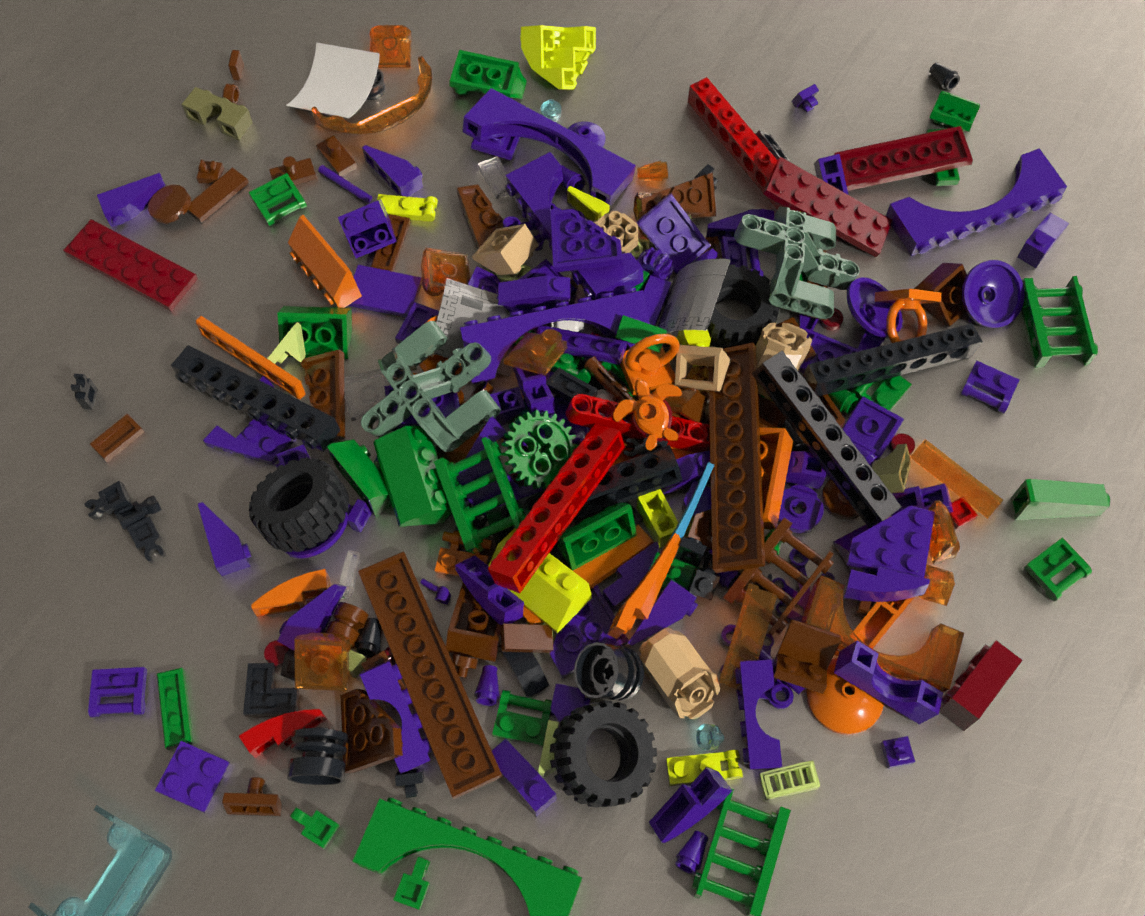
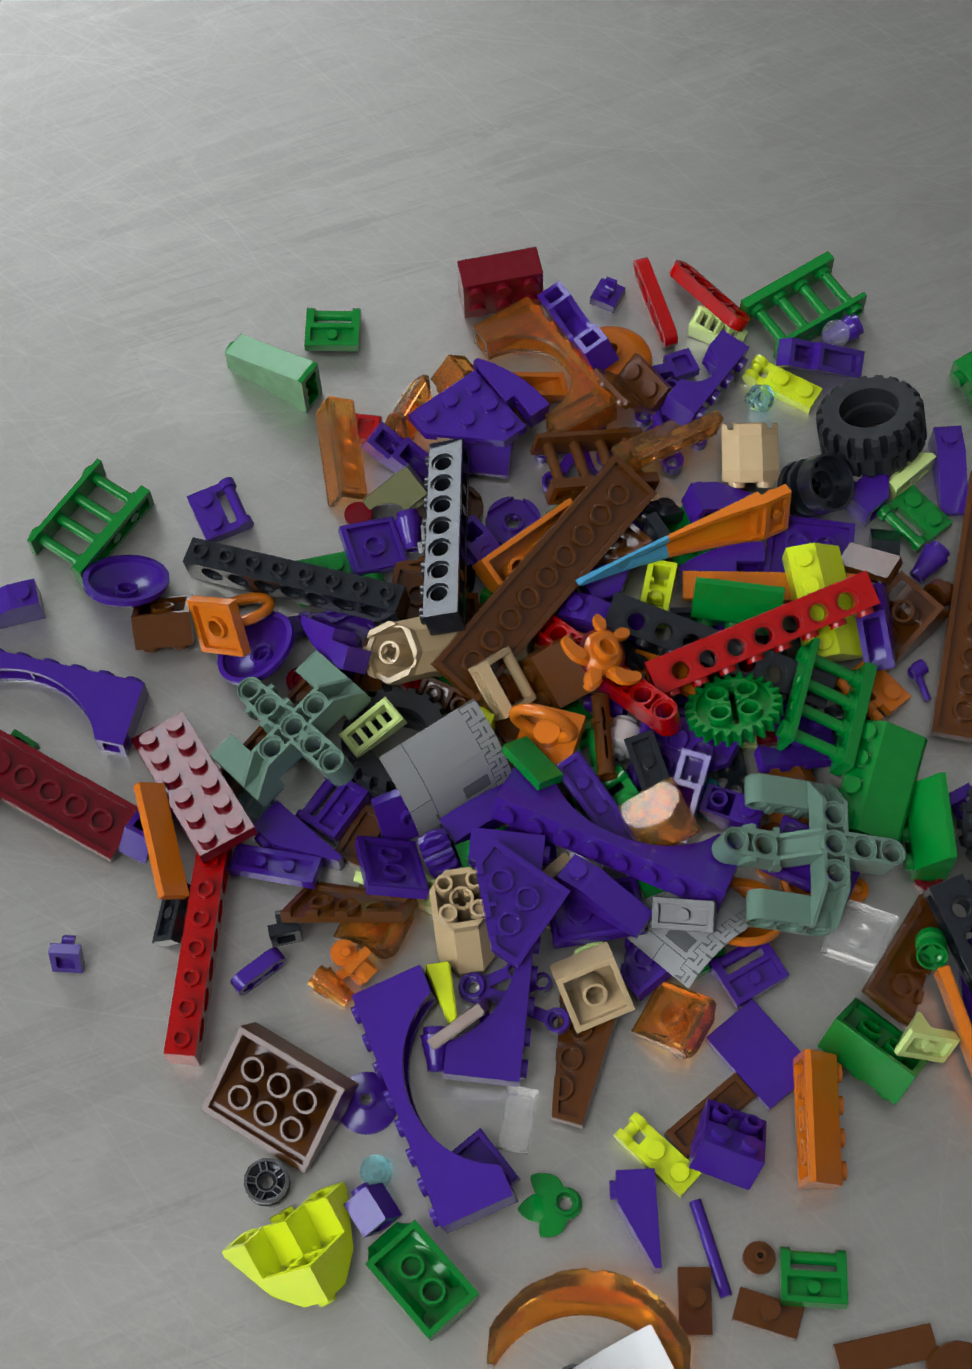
camera: 140 degrees left, 0 degrees up
none -> orange tile [133,782,189,899]
none -> reddish brown slope [200,1022,359,1174]
none -> dark purple plate [227,843,324,889]
none -> dark purple beam [230,947,287,996]
none -> black wheel [244,1158,291,1208]
none -> dark purple slope [300,616,371,674]
none -> orange hips [330,939,379,987]
none -> yellowish green slope [339,697,407,758]
none -> brick [343,1182,402,1238]
none -> tile [427,997,492,1050]
none -> green plate [517,1173,582,1238]
none -> red beam [633,257,678,348]
none -> plate [651,896,717,933]
none -> dark purple plate [652,348,700,382]
none -> red beam [669,260,750,332]
none -> reddish brown tile [742,1241,776,1277]
none -> clear tile [822,320,850,346]
none -> green wheel [915,927,948,970]

